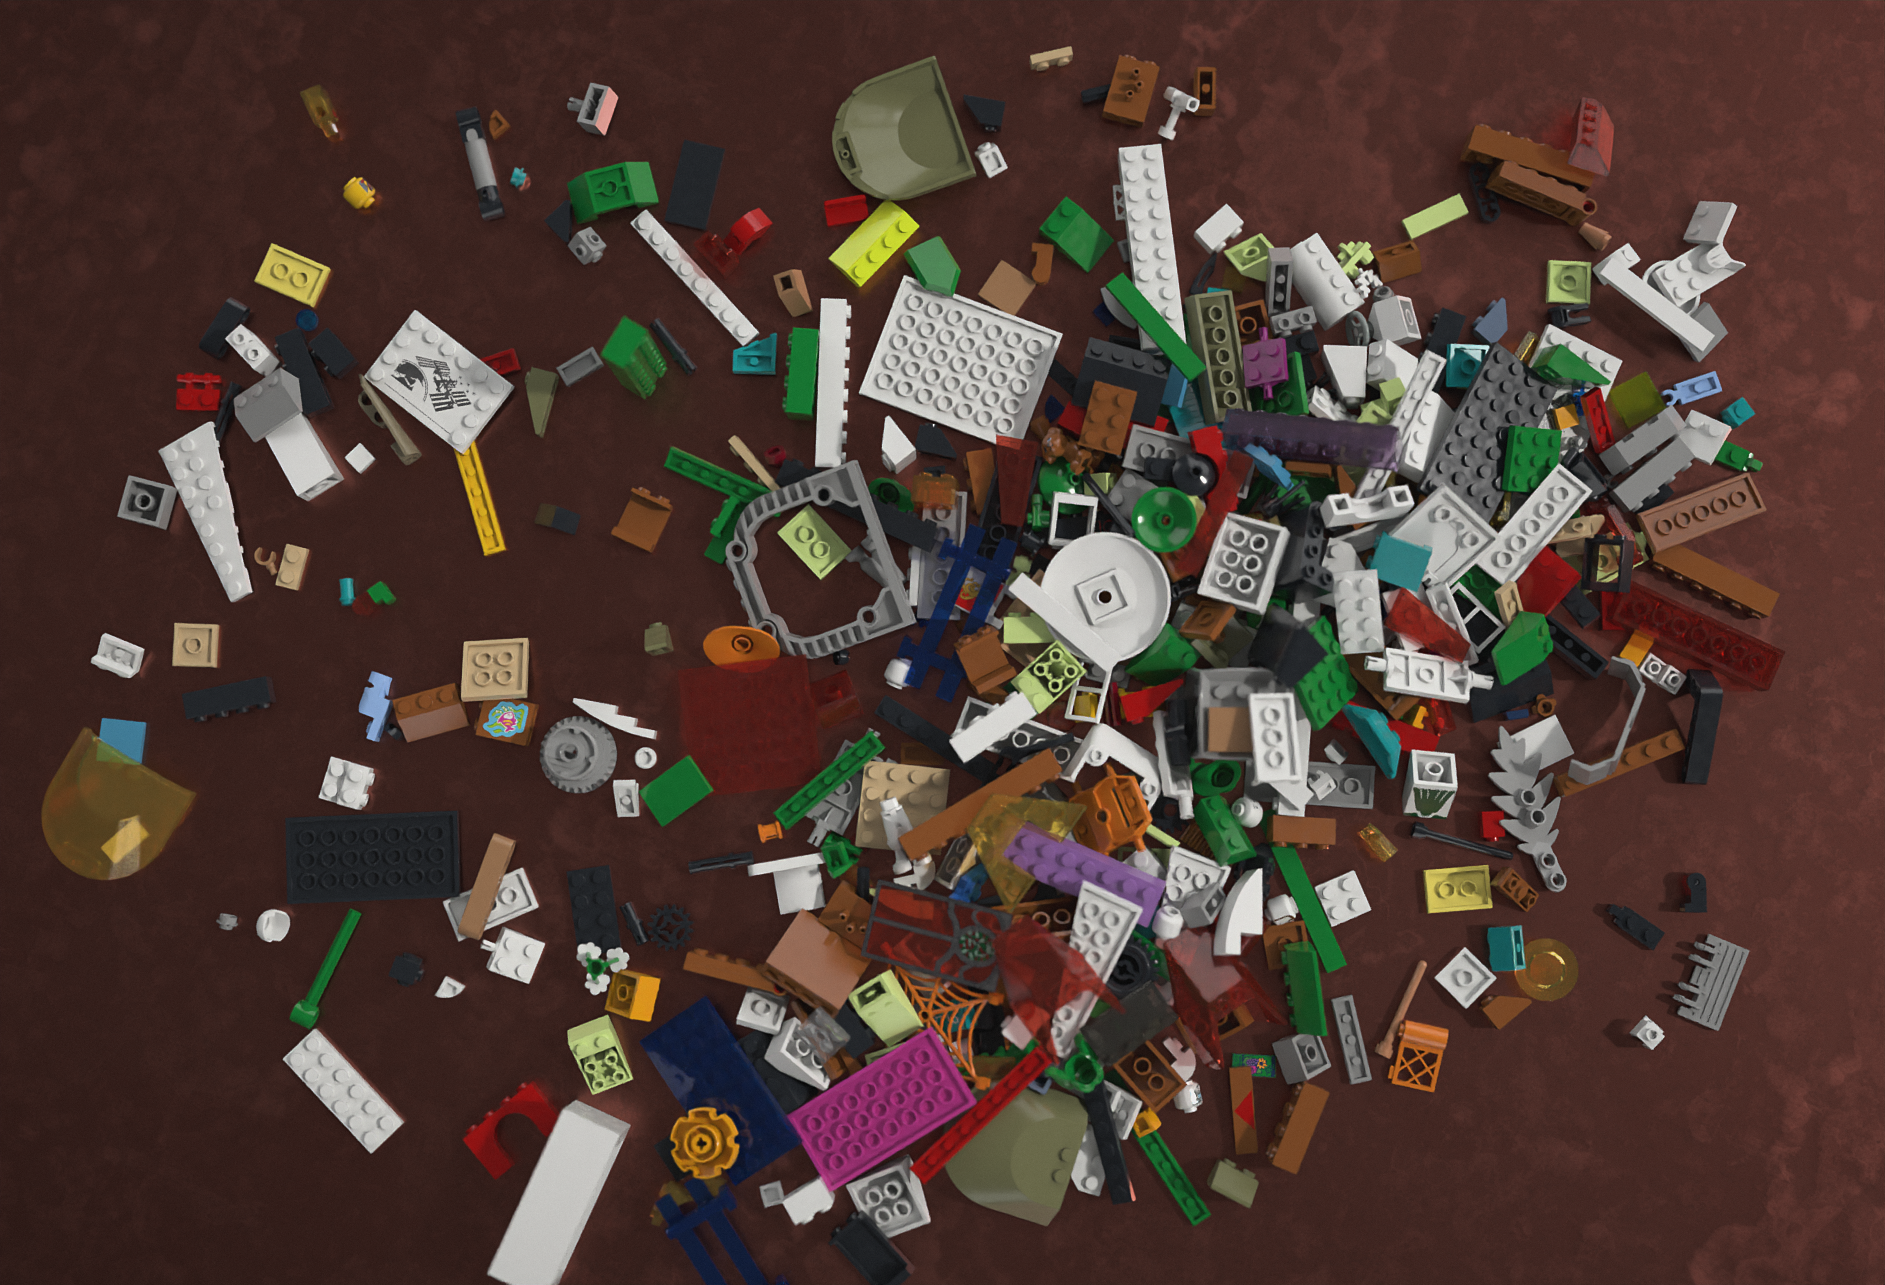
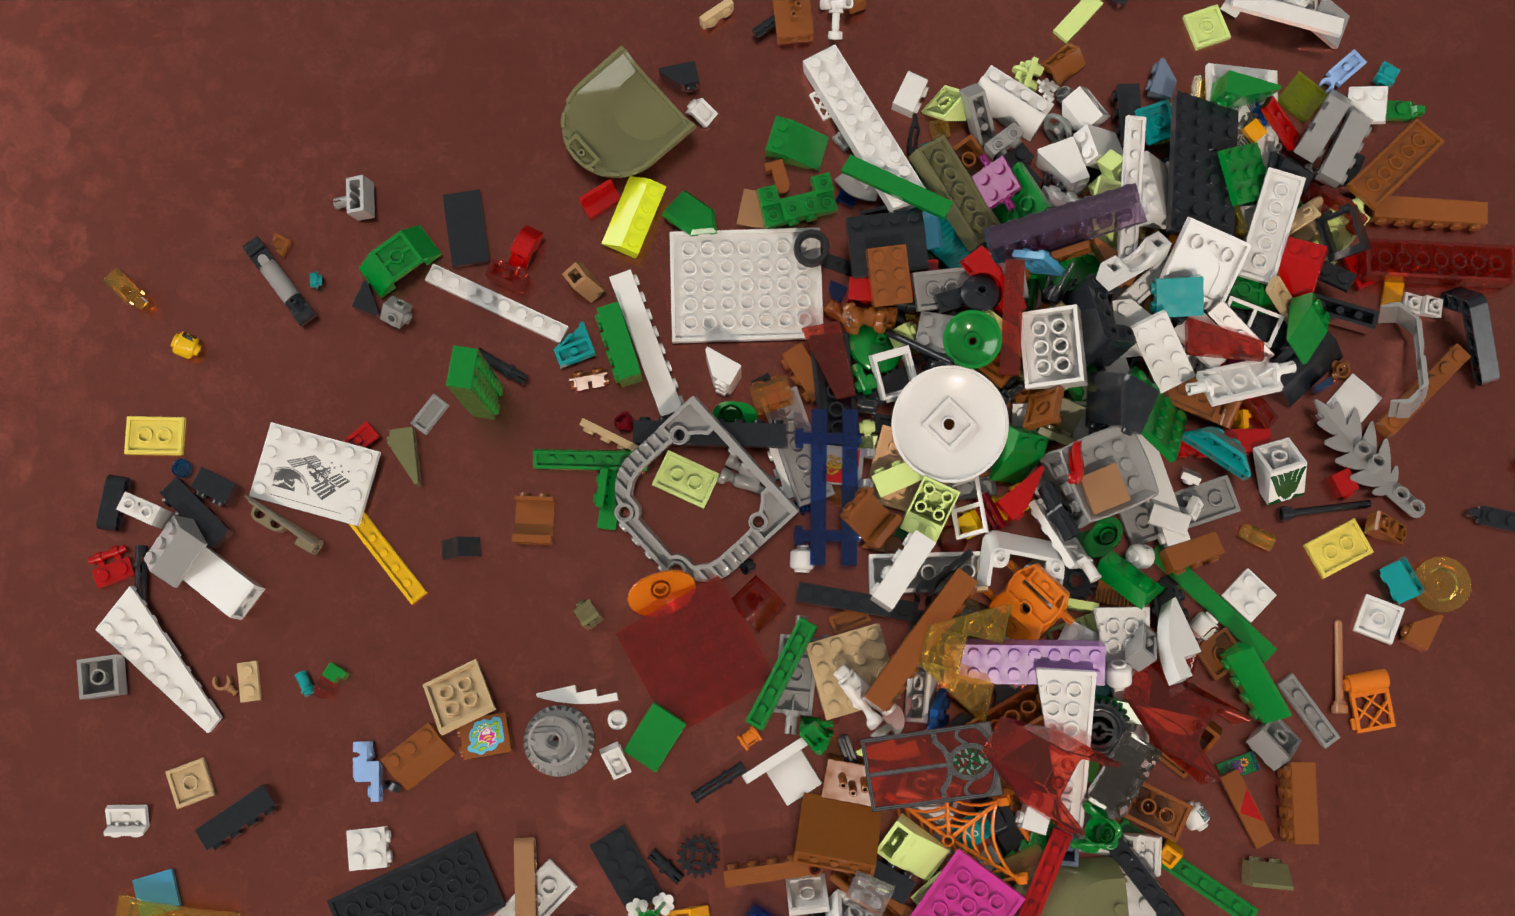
camera: 25 degrees left, 5 degrees down
white tile [345,443,376,474] -> none
black slope [915,423,957,461] -> none
white tile [1008,572,1122,673] -> none
white brick [1161,1036,1196,1082] -> none
white plate [1248,693,1302,786] -> none
black piece [1547,303,1591,330] -> none
none -> hinge [569,367,609,391]
none -> green bracket [756,172,838,229]
none -> black tyre [794,229,830,268]
none -> red arm [1067,441,1084,485]

